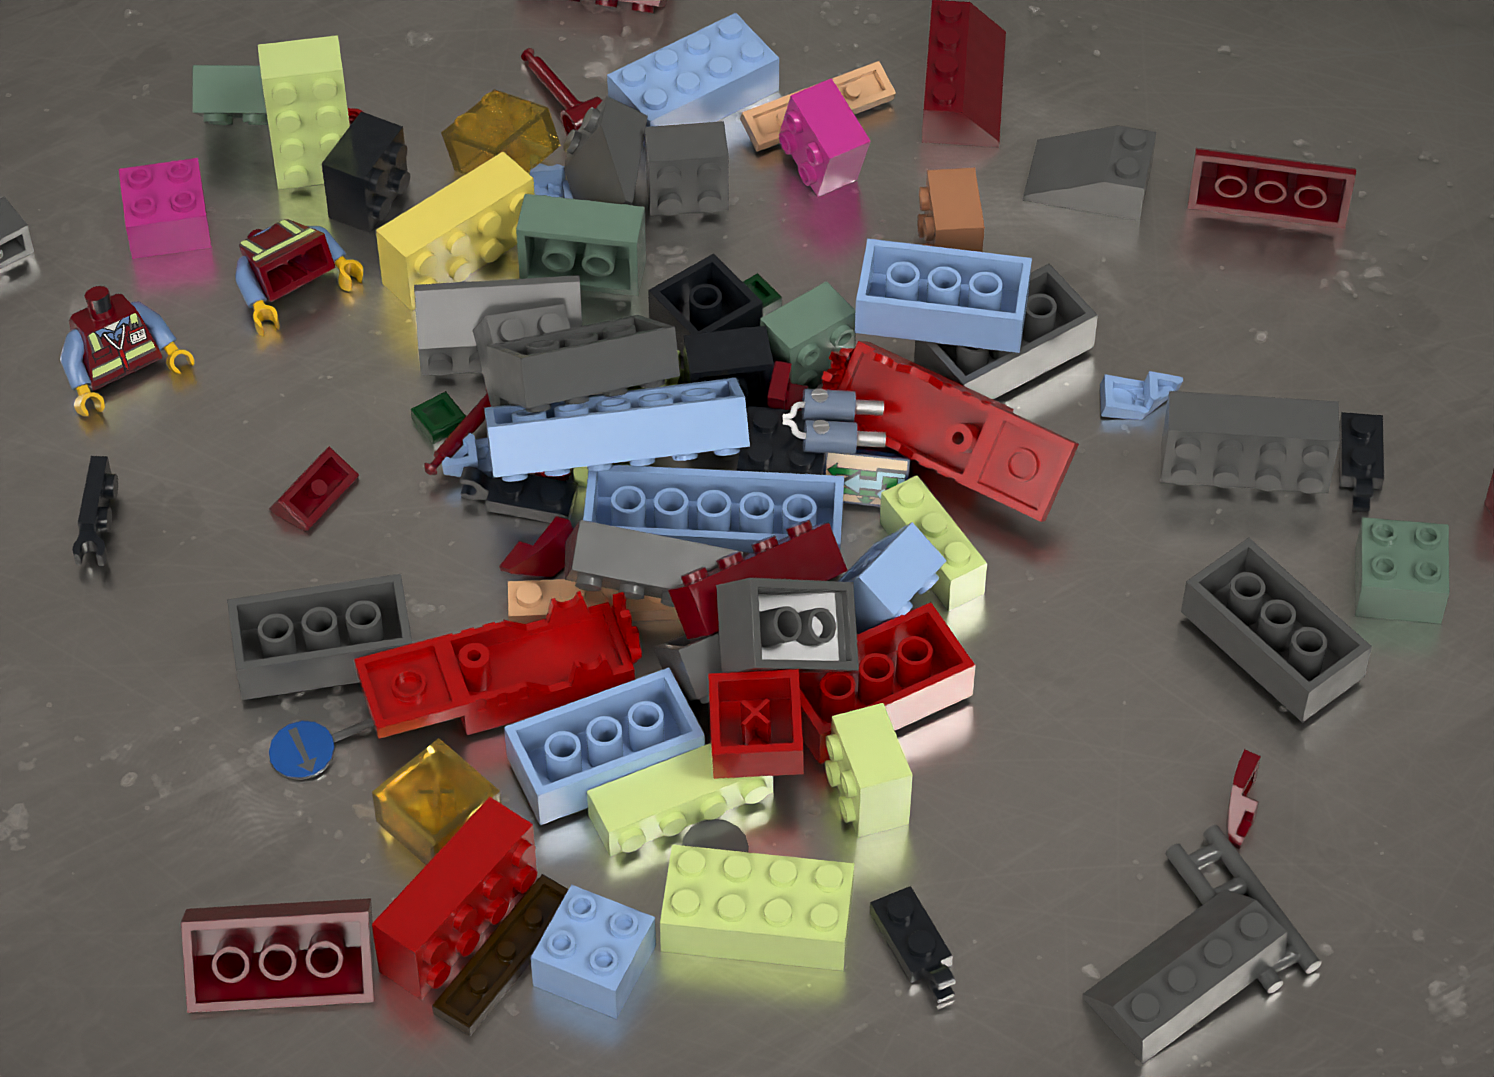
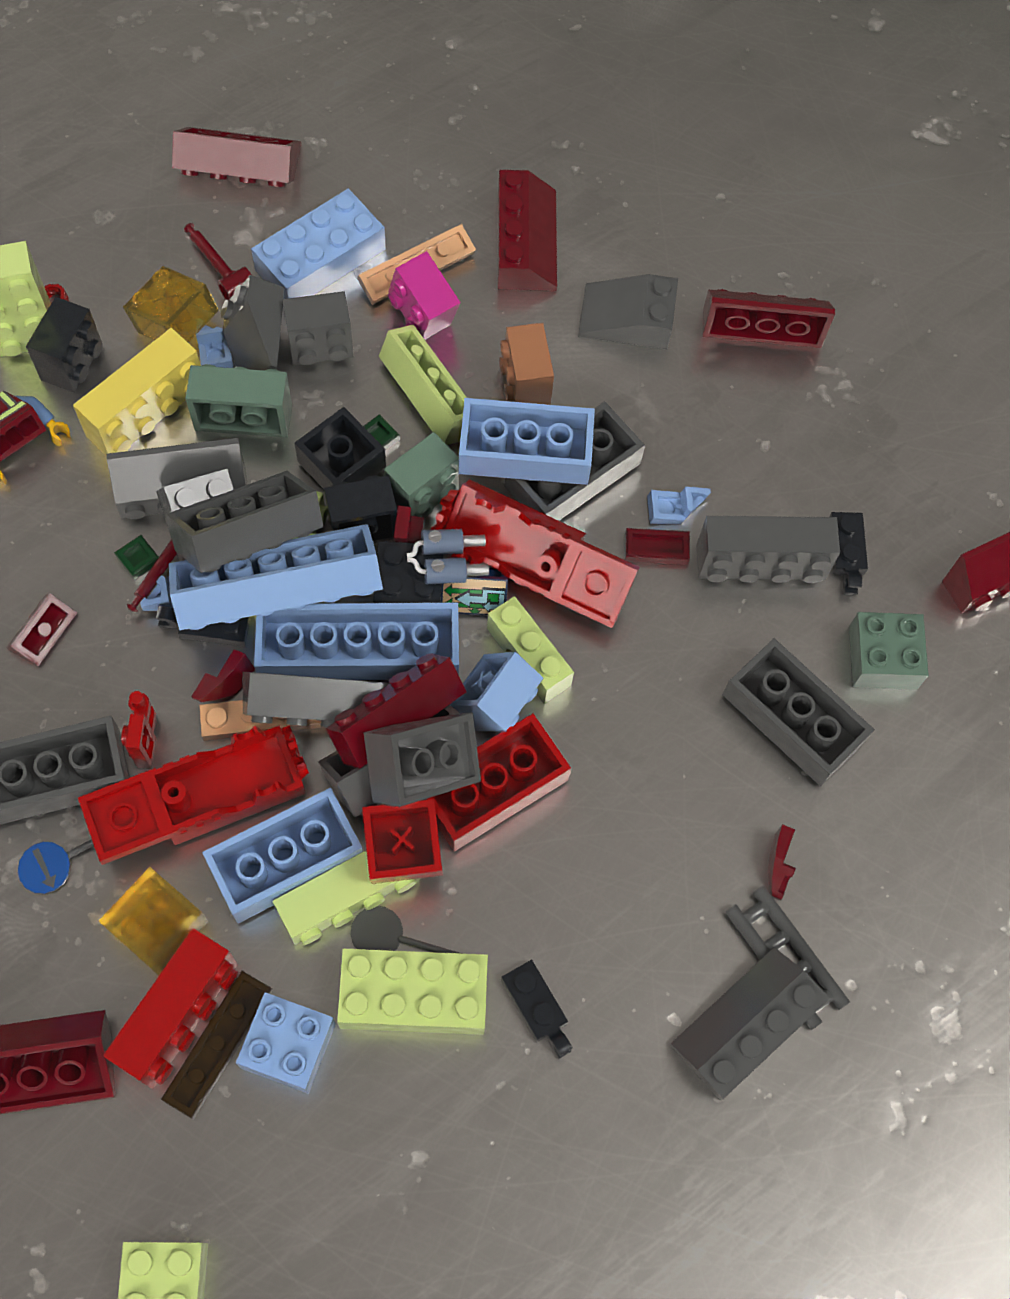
camera: 10 degrees left, 15 degrees up
yellowish green brick [825,703,913,838] -> none
none -> red plate [121,691,156,769]
none -> yellowish green brick [379,324,467,445]
none -> dark red tile [625,528,690,565]

